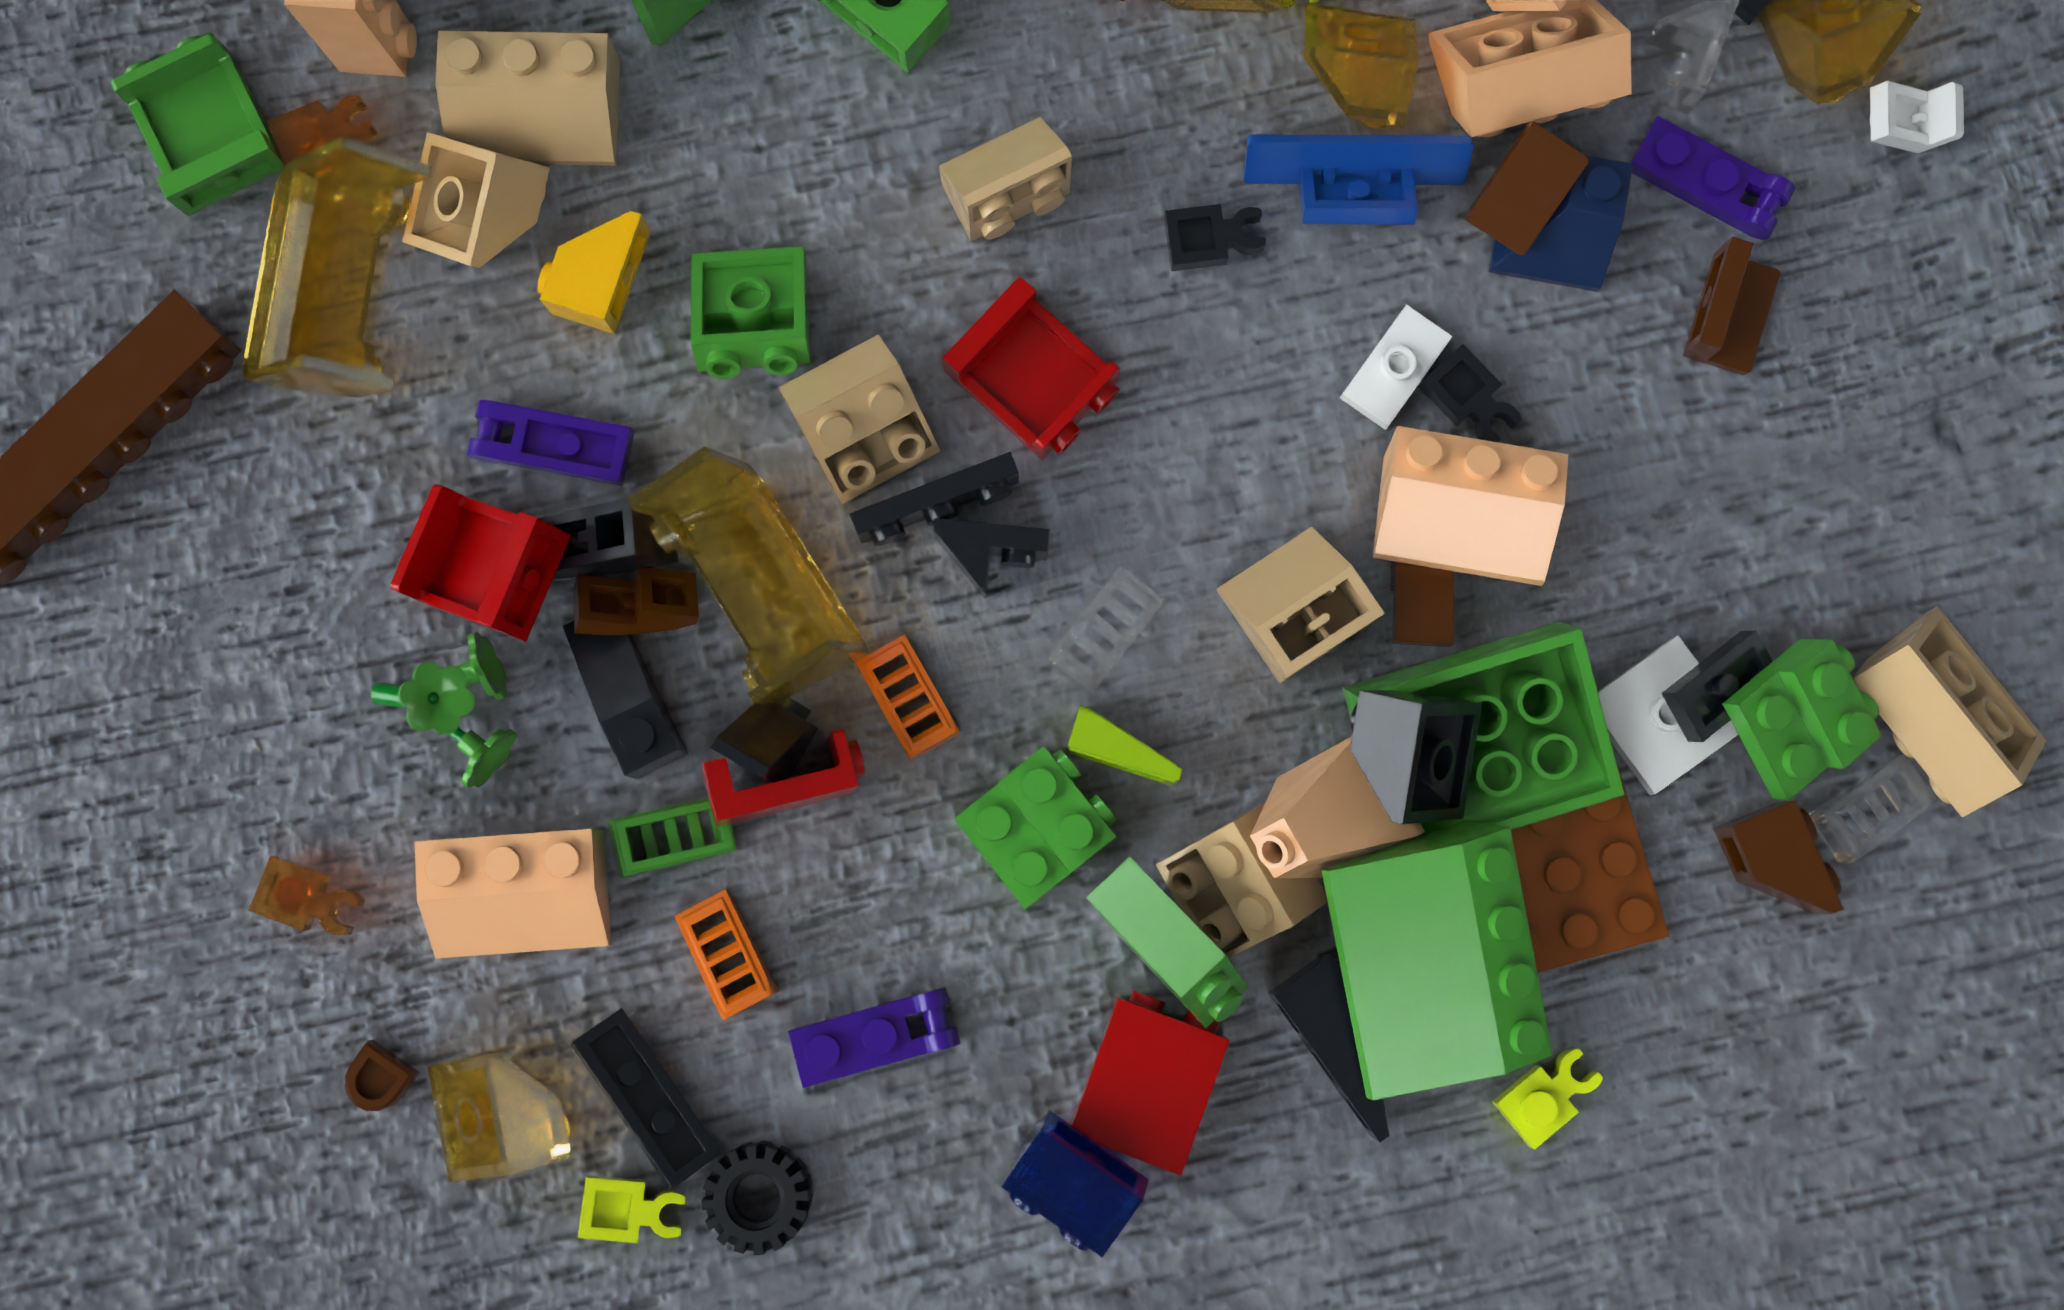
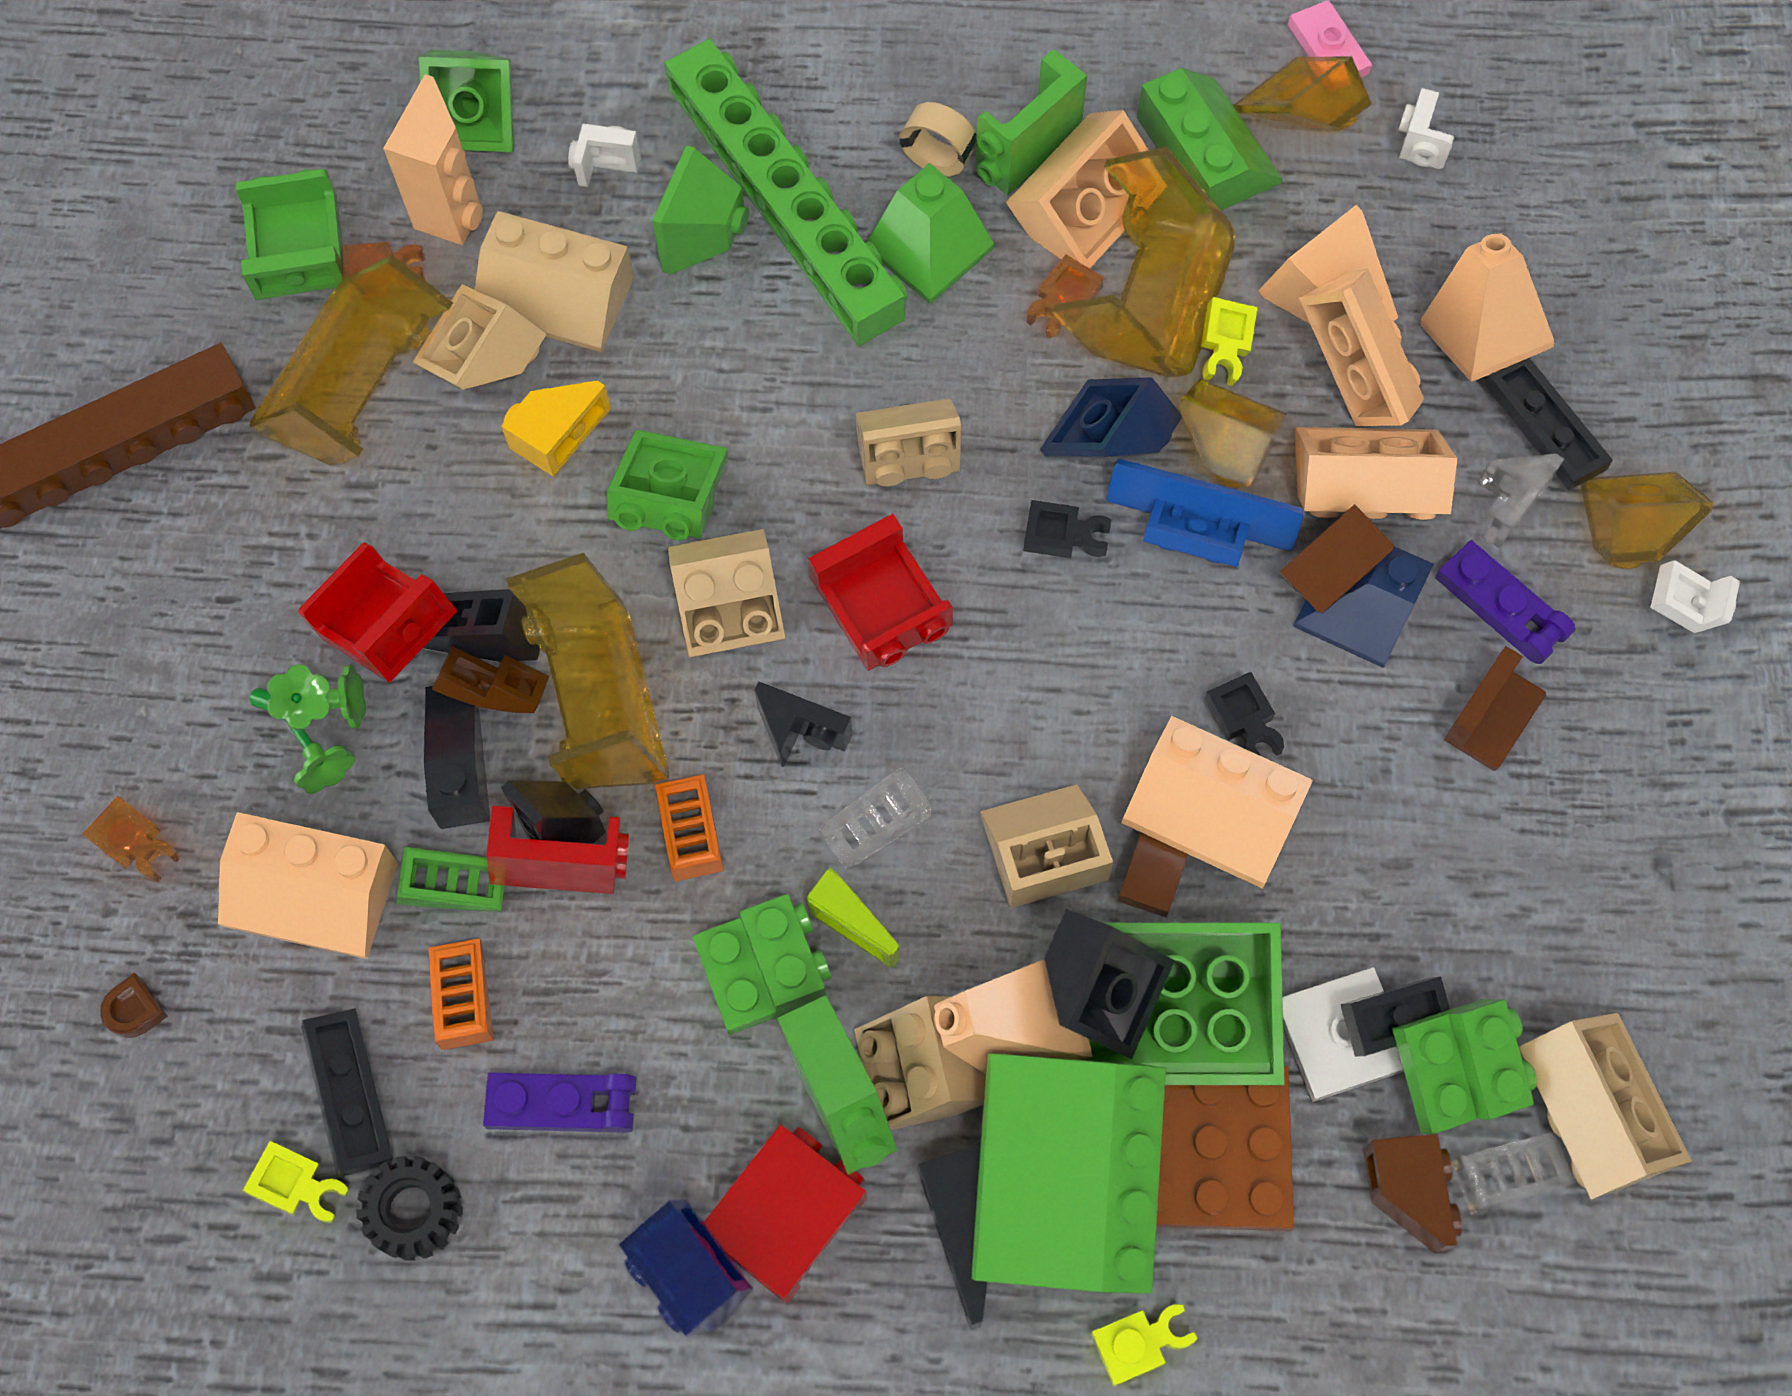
camera: 20 degrees right, 15 degrees down
clear yellow slope [427,1052,571,1182] -> none
dark purple plate [467,400,634,486] -> none
black plate [849,452,1019,546] -> none
white plate [1340,304,1453,430] -> none
none -> dark blue slope [1040,377,1183,457]

